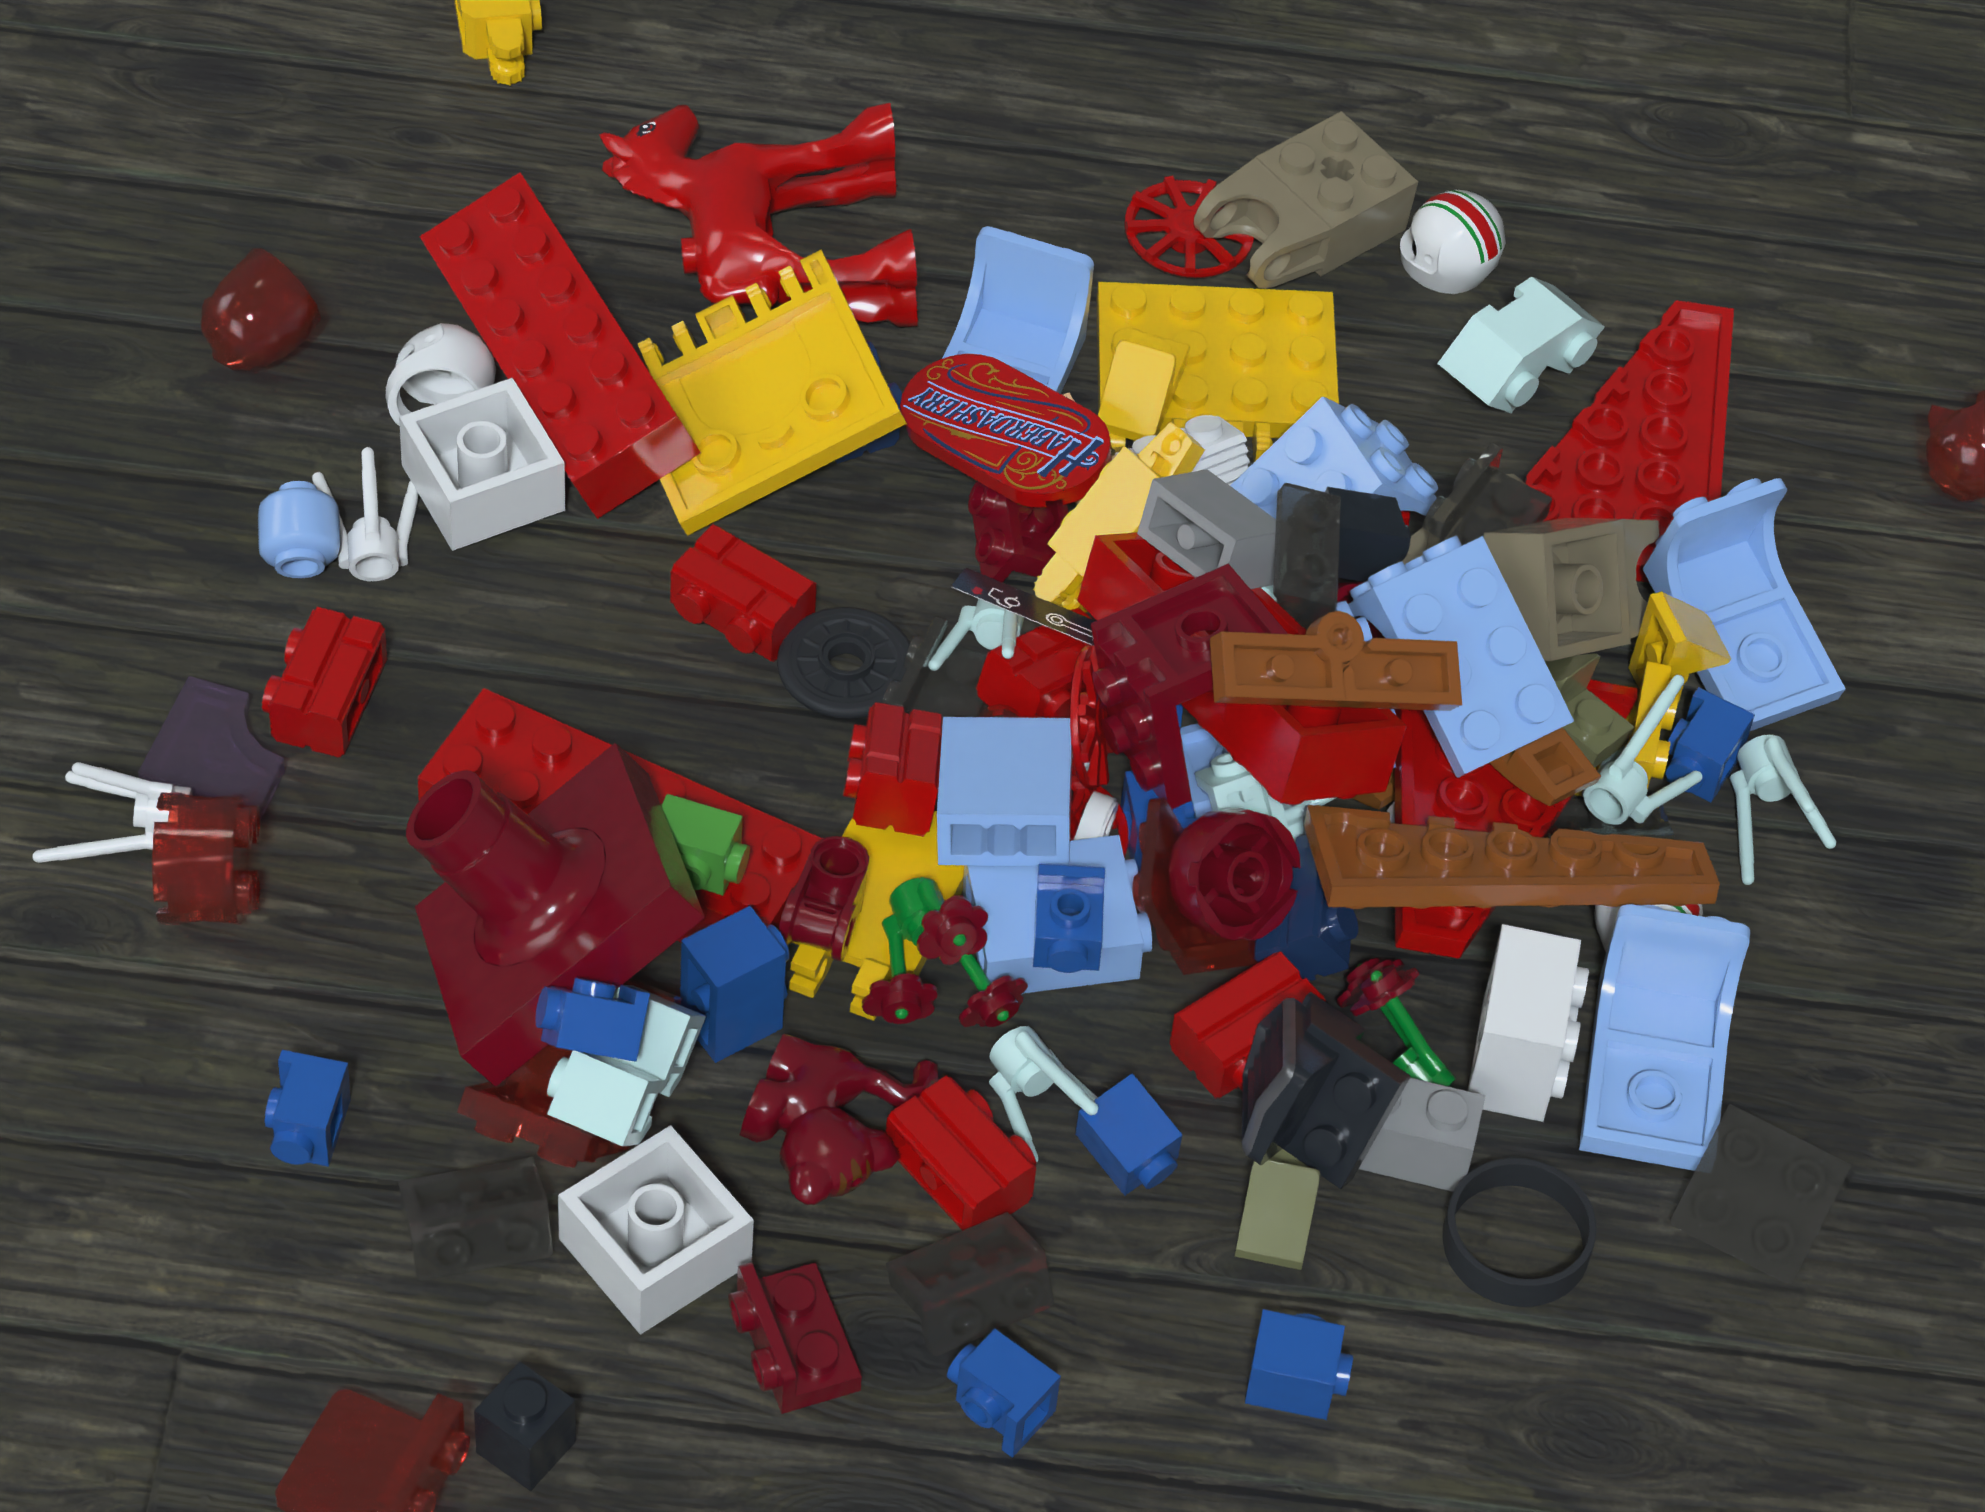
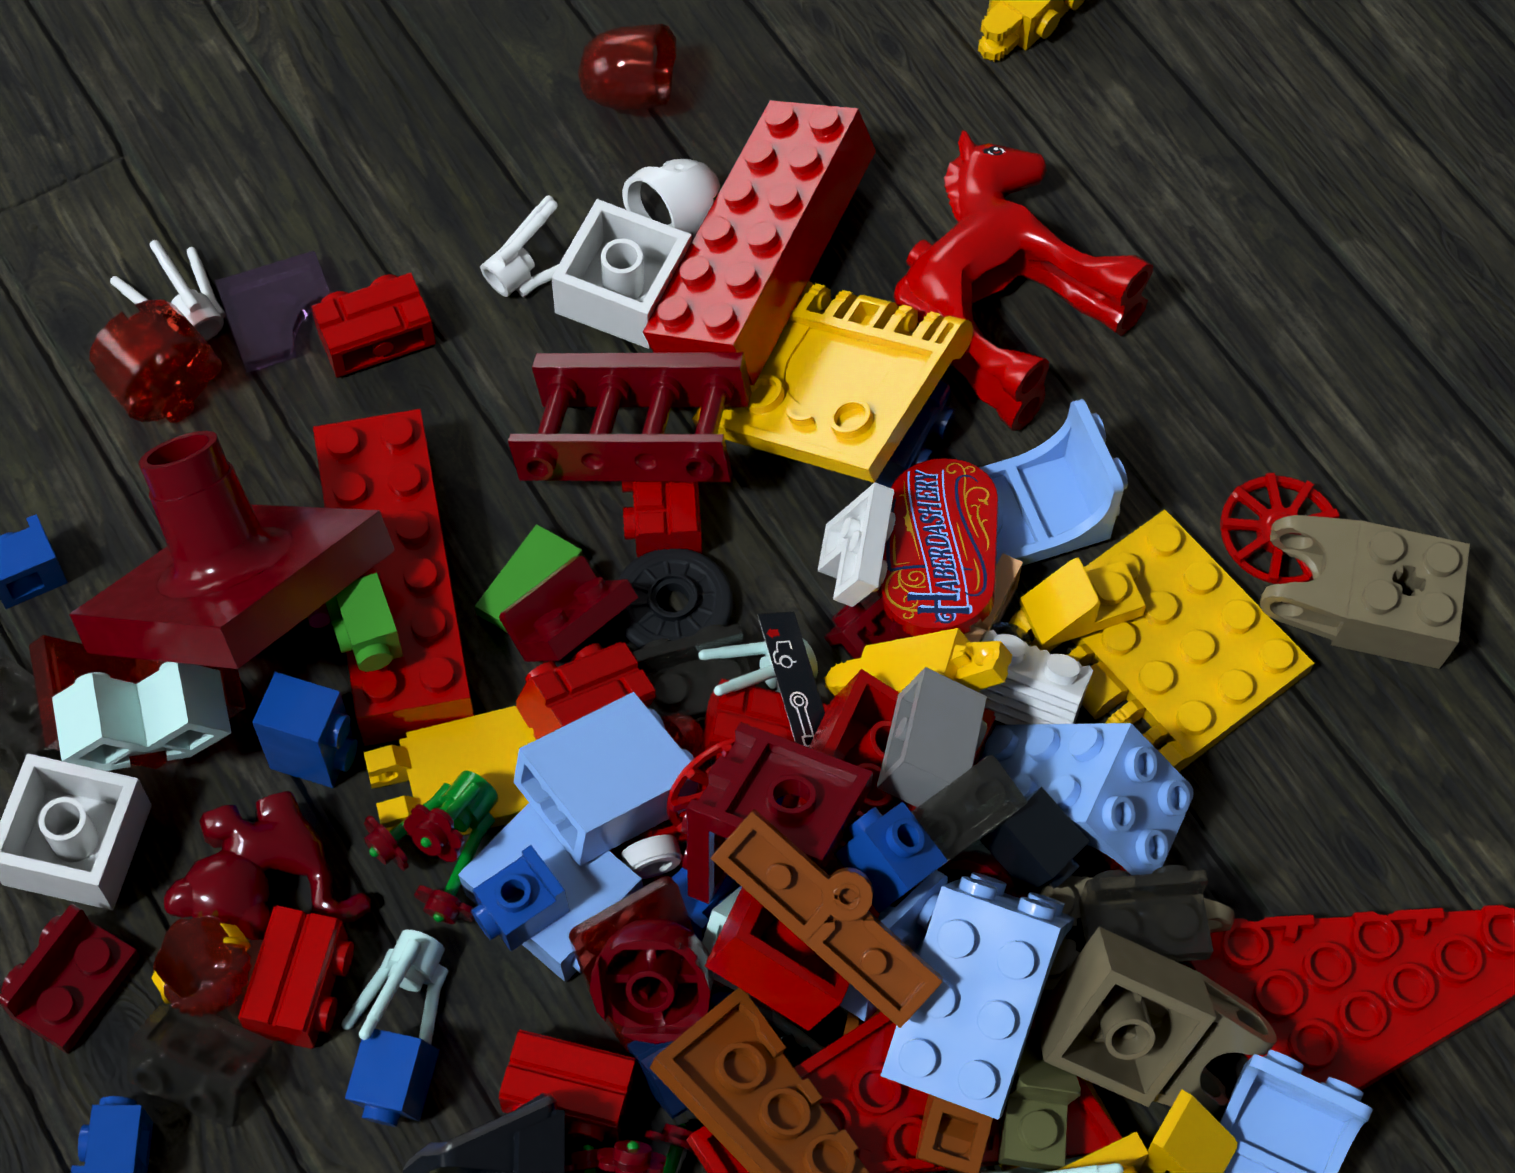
camera: 55 degrees right, 10 degrees up
light blue head [258,481,340,578] -> none
blue brick [536,977,650,1062] -> none
dark red piece [779,836,869,962] -> none
white helmet [1400,190,1506,294] -> none
light aqua brick [1438,277,1605,413] -> none
none -> clear red hair [151,915,252,1017]
none -> bright green tile [475,524,582,633]
none -> dark red bracket [499,556,638,662]
none -> dark red fence [508,352,752,482]
none -> white plate [818,482,895,607]
none -> blue brick [834,802,948,913]

